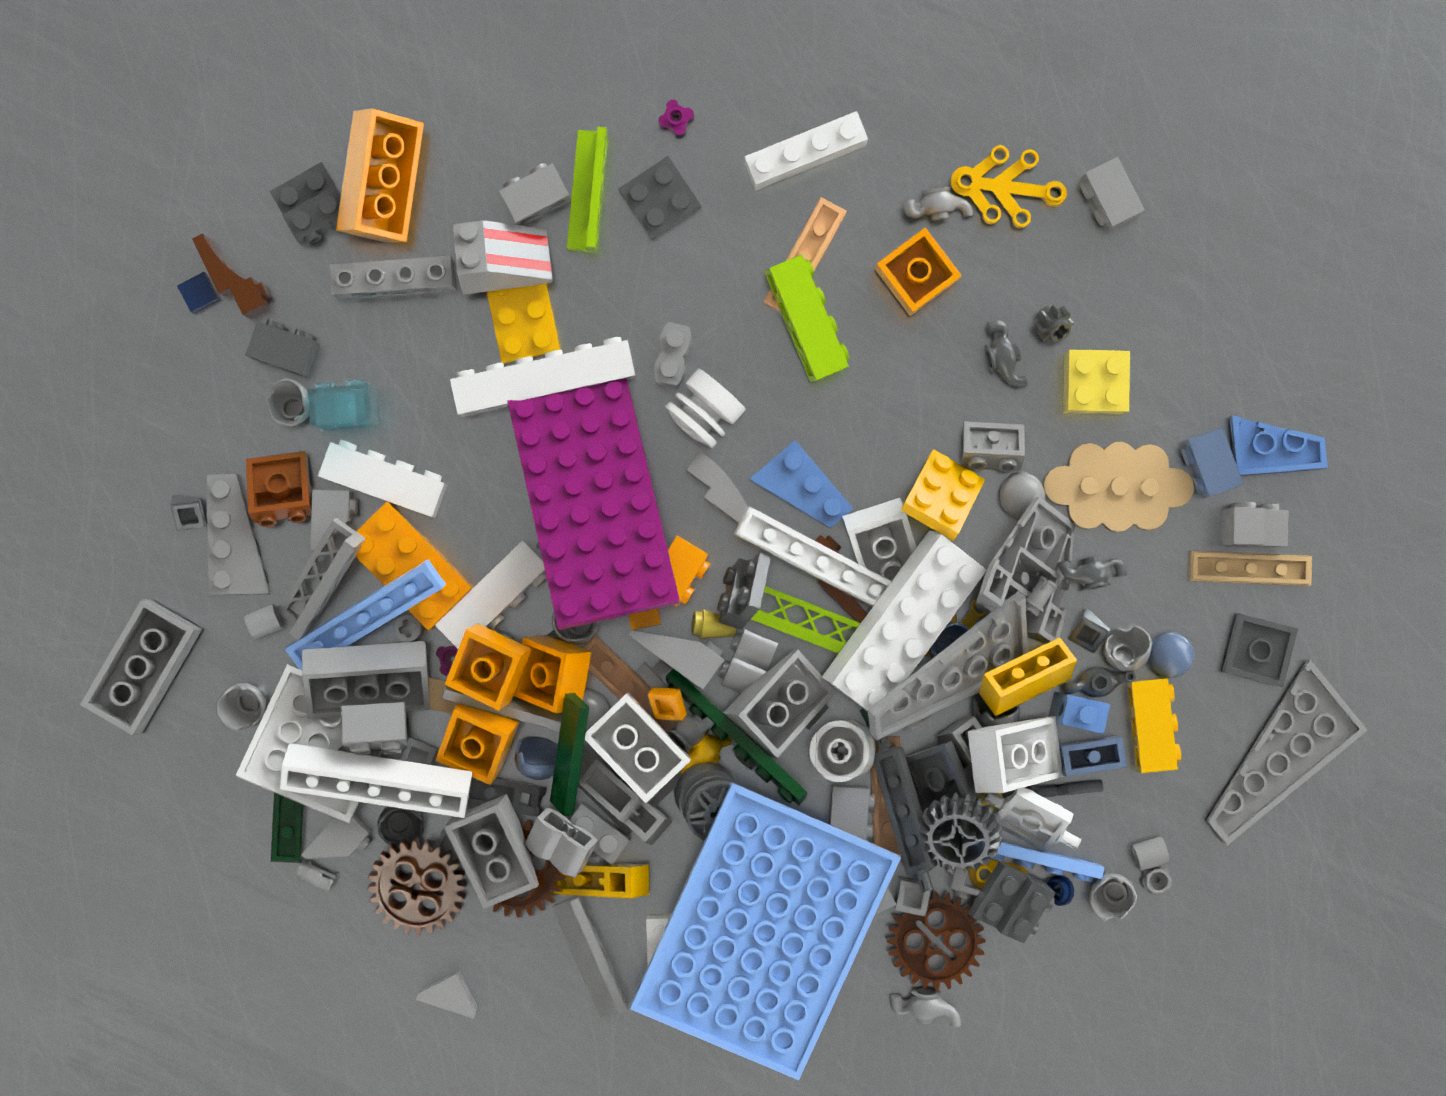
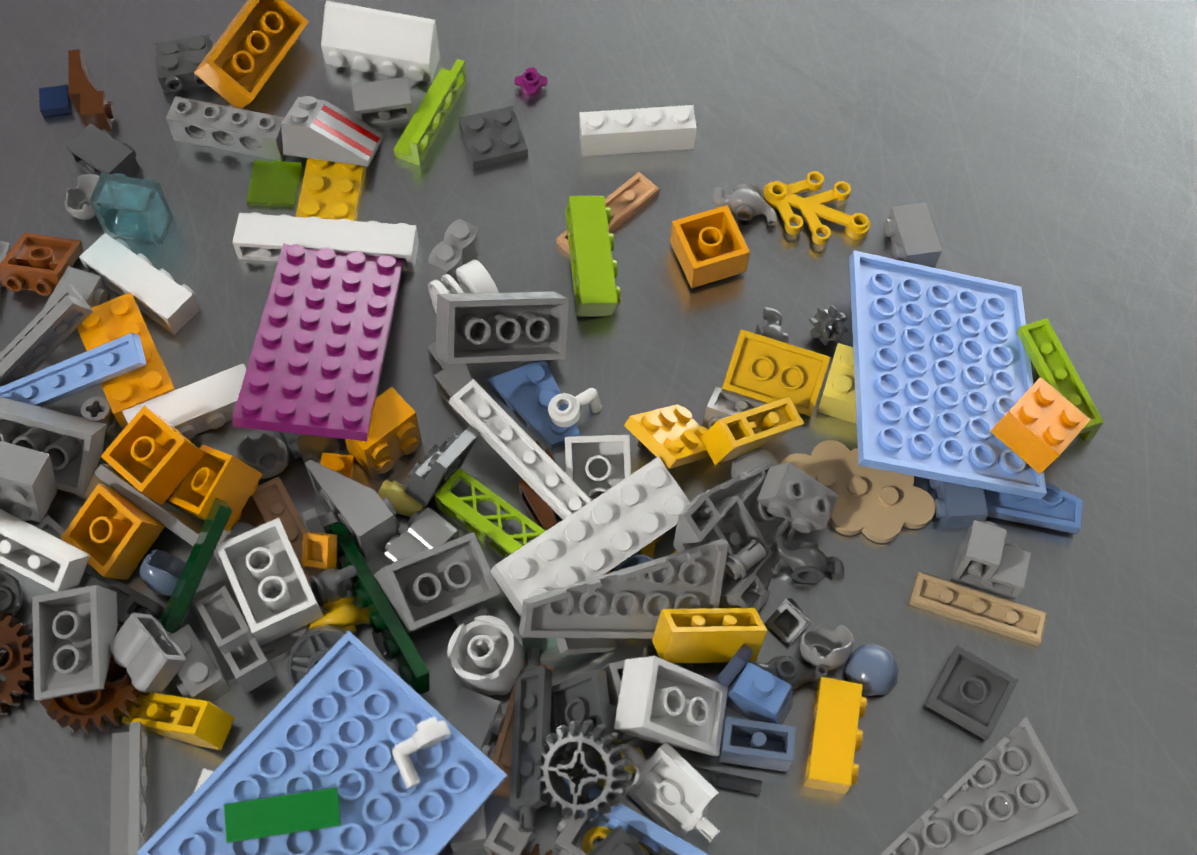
camera: 15 degrees right, 25 degrees down
none -> green tile [224,787,342,844]
none -> clear neon green piece [246,159,302,209]
none -> white slope [321,1,440,83]
none -> white plate [392,717,451,789]
none -> light grey brick [436,291,569,364]
none -> white plate [548,388,602,427]
none -> yellow slope [700,397,804,465]
none -> dark blue tile [716,644,753,687]
none -> yellow plate [722,329,831,417]
none -> light grey brick [757,462,838,533]
none -> light blue plate [849,251,1047,500]
none -> light orange brick [990,377,1091,474]
none -> lime fence [1017,318,1104,441]

